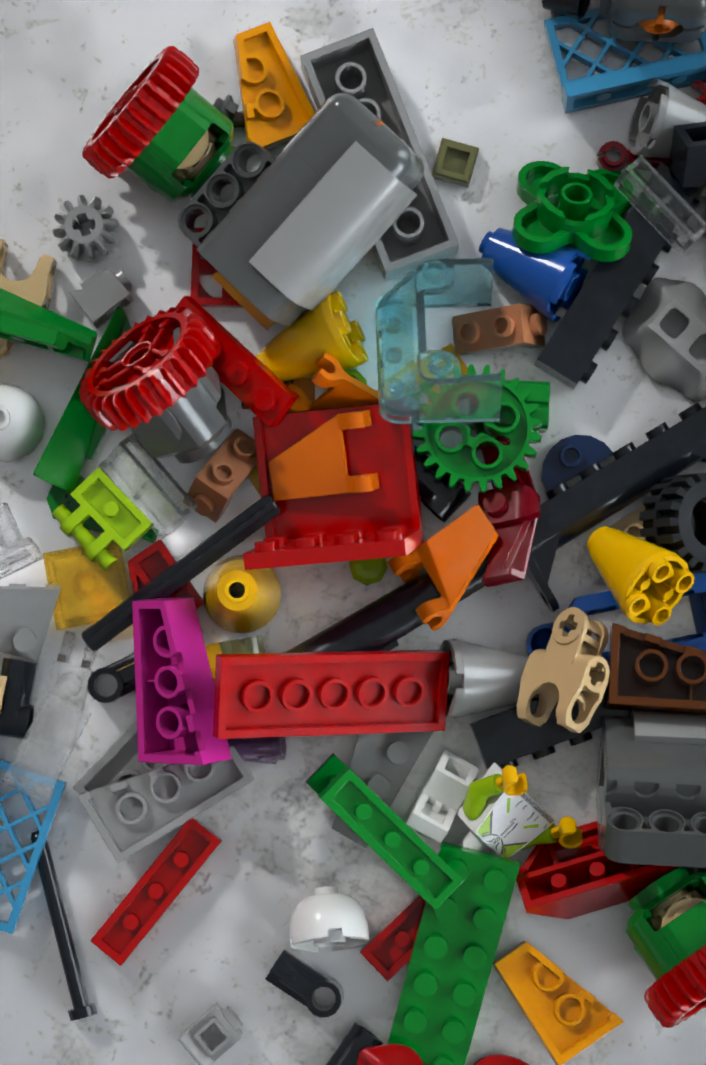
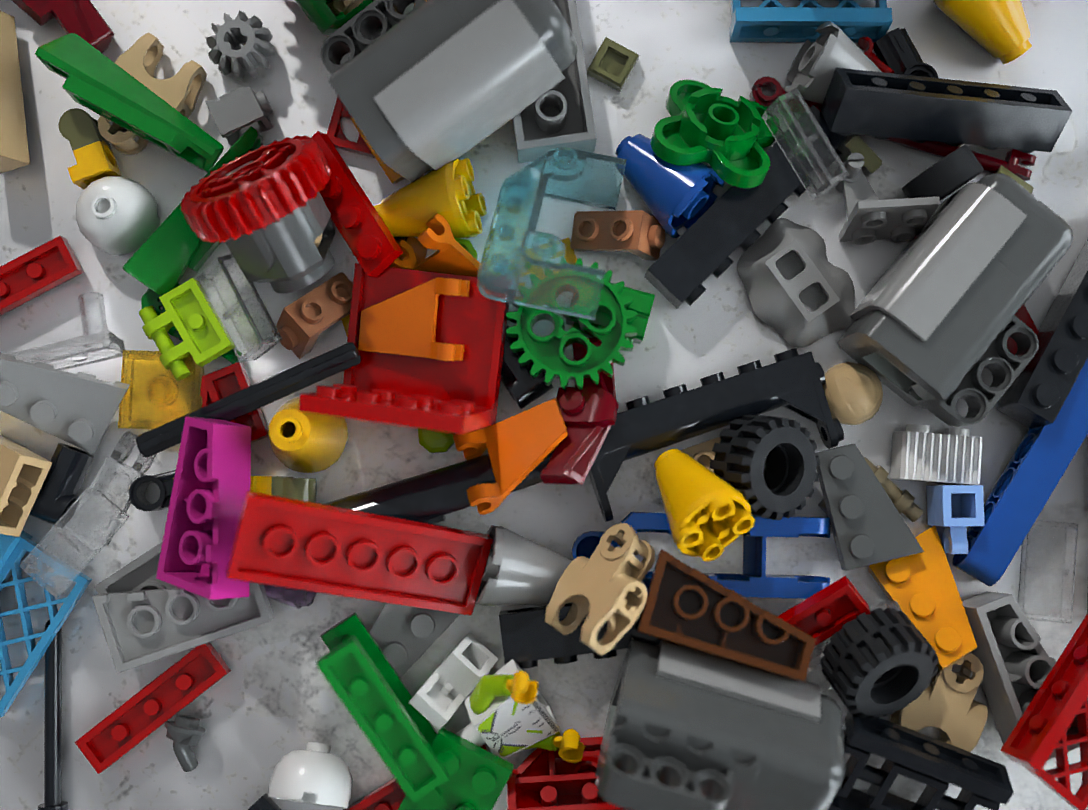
camera: 10 degrees right, 0 degrees up
dark blue plate [541,435,613,493] -> none
none -> dark grey plate [165,715,206,772]

